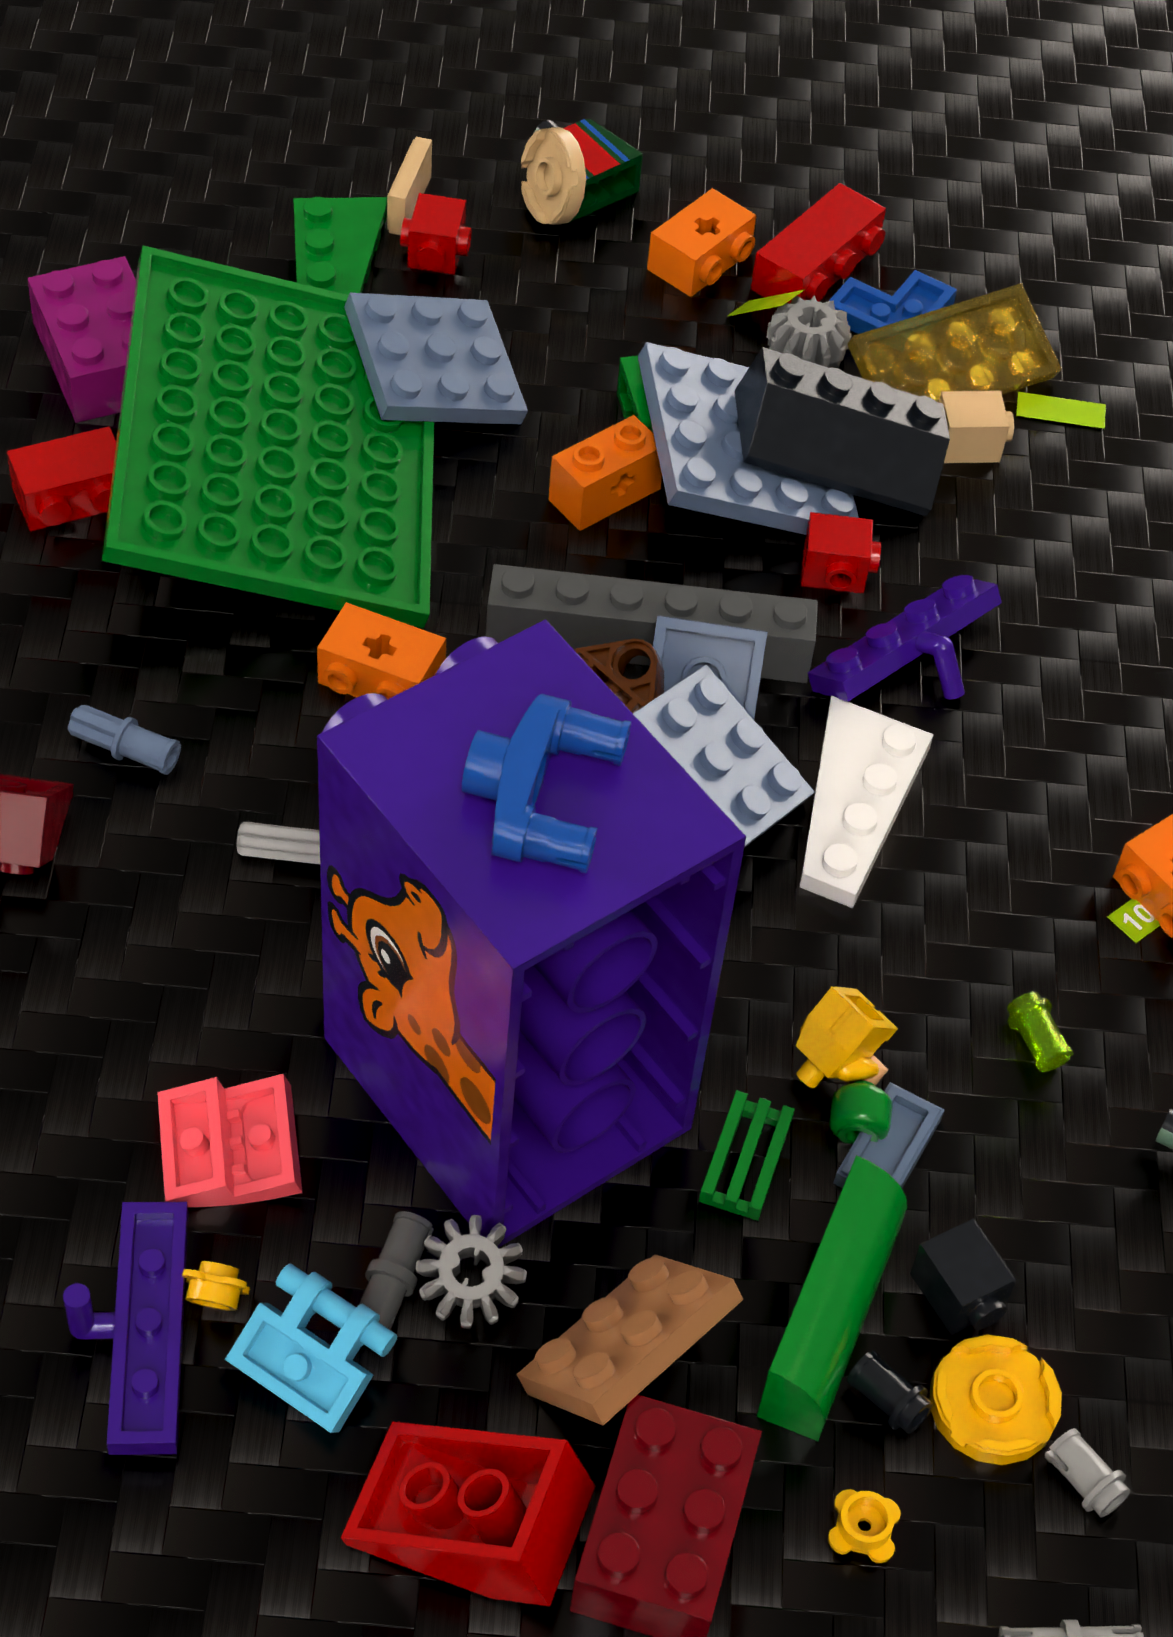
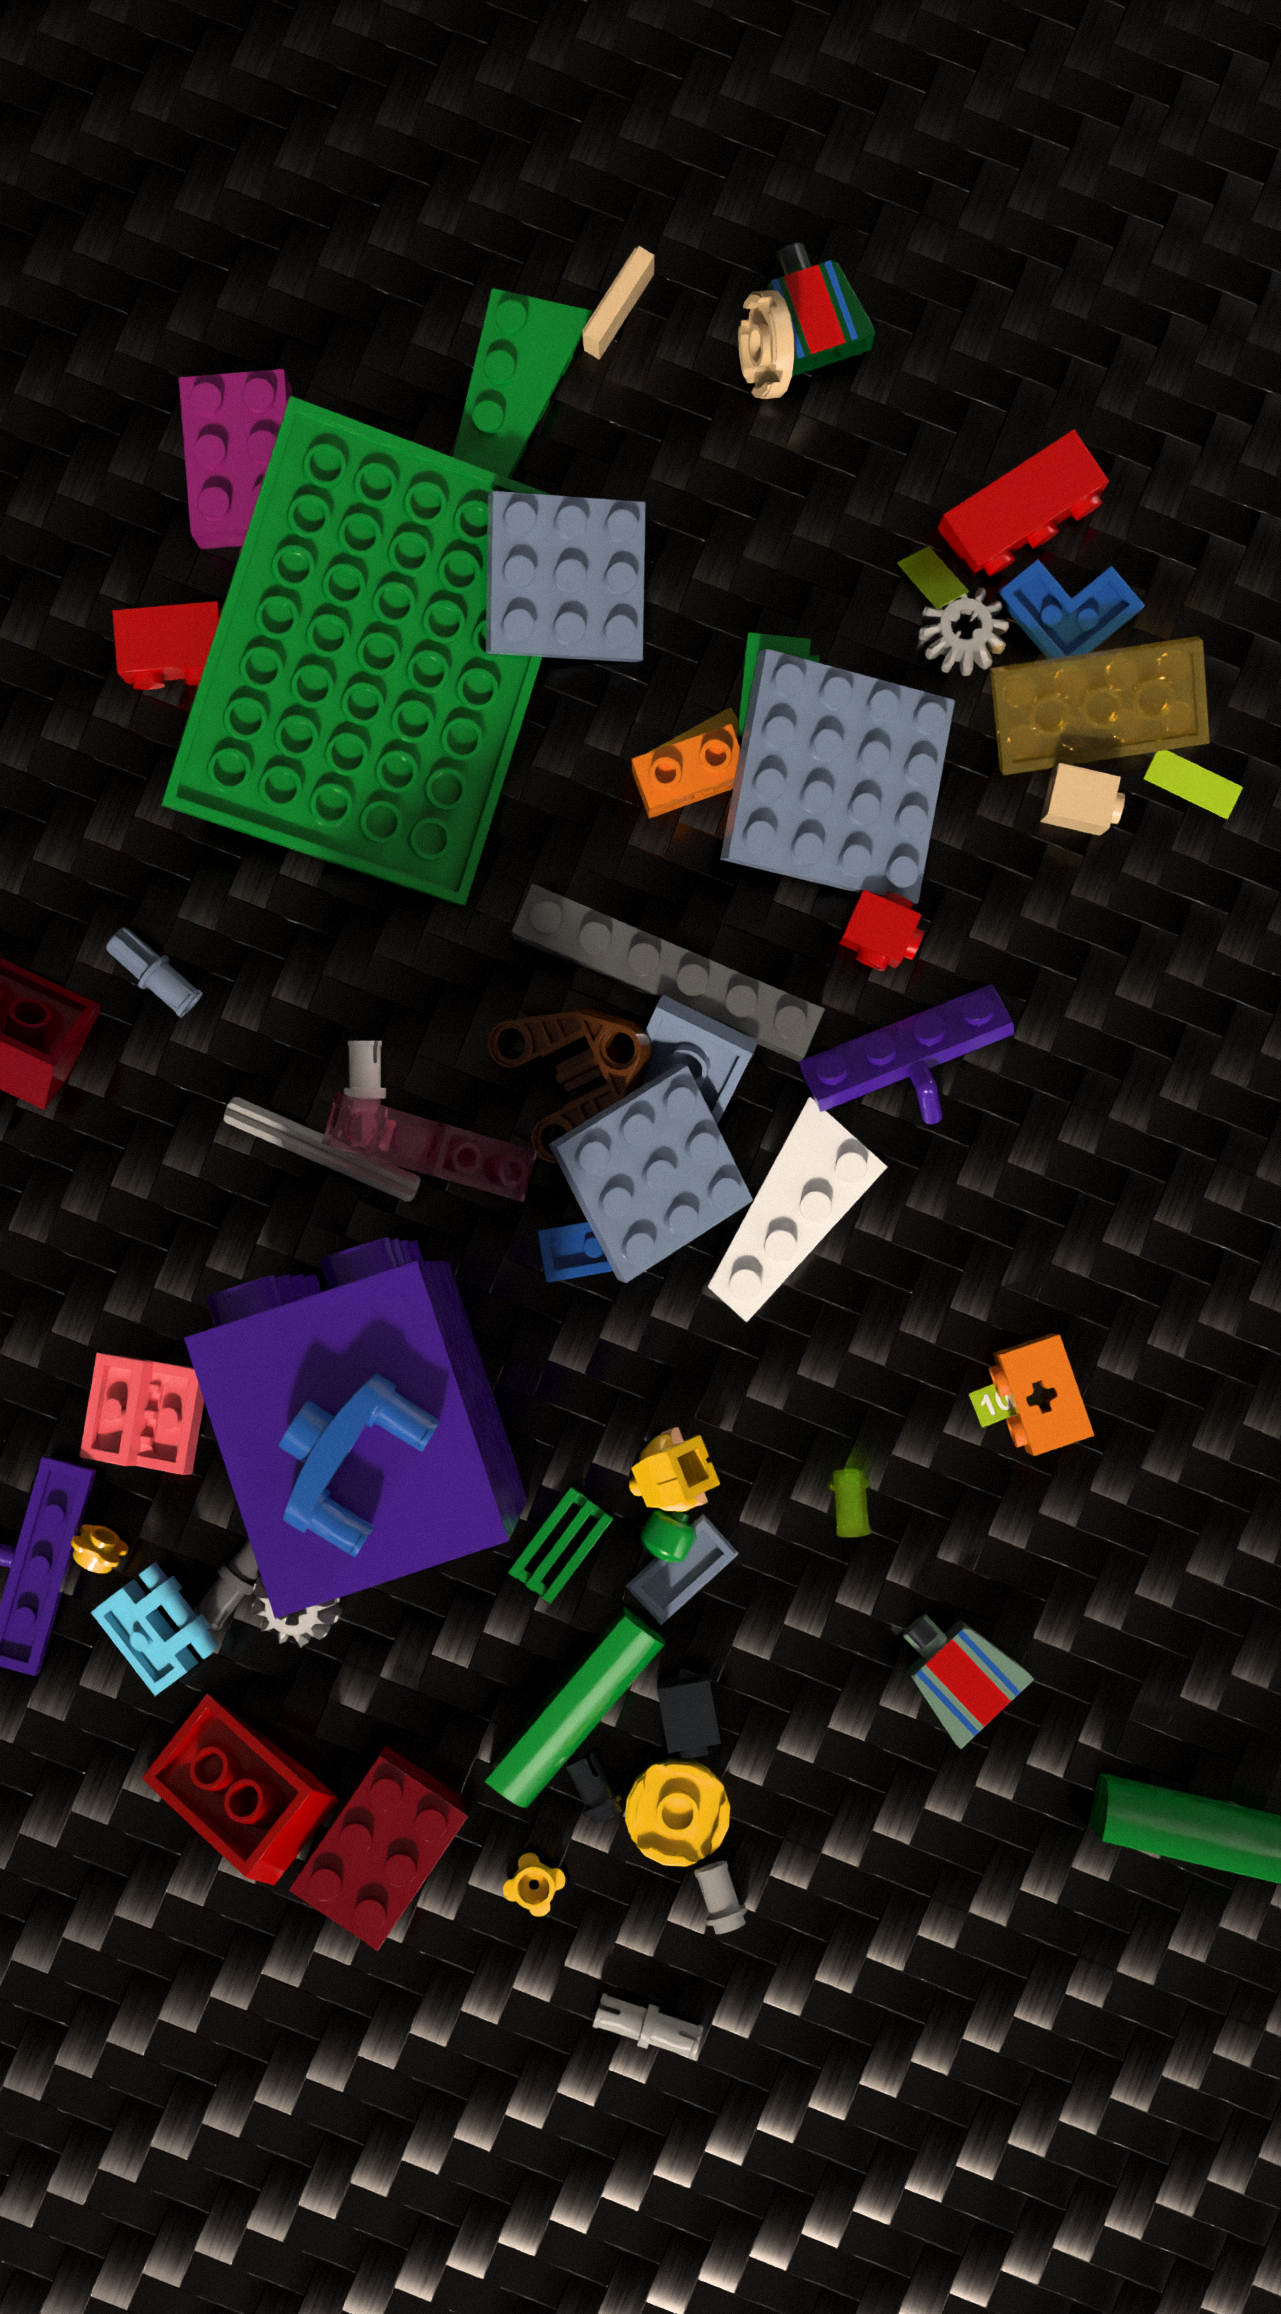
camera: 20 degrees right, 35 degrees up
orange brick [317,602,446,700] -> none
red brick [400,193,472,275] -> none
medium nougat plate [517,1254,744,1426] -> none
orange brick [647,188,756,297] -> none
black slope [735,347,950,516] -> none

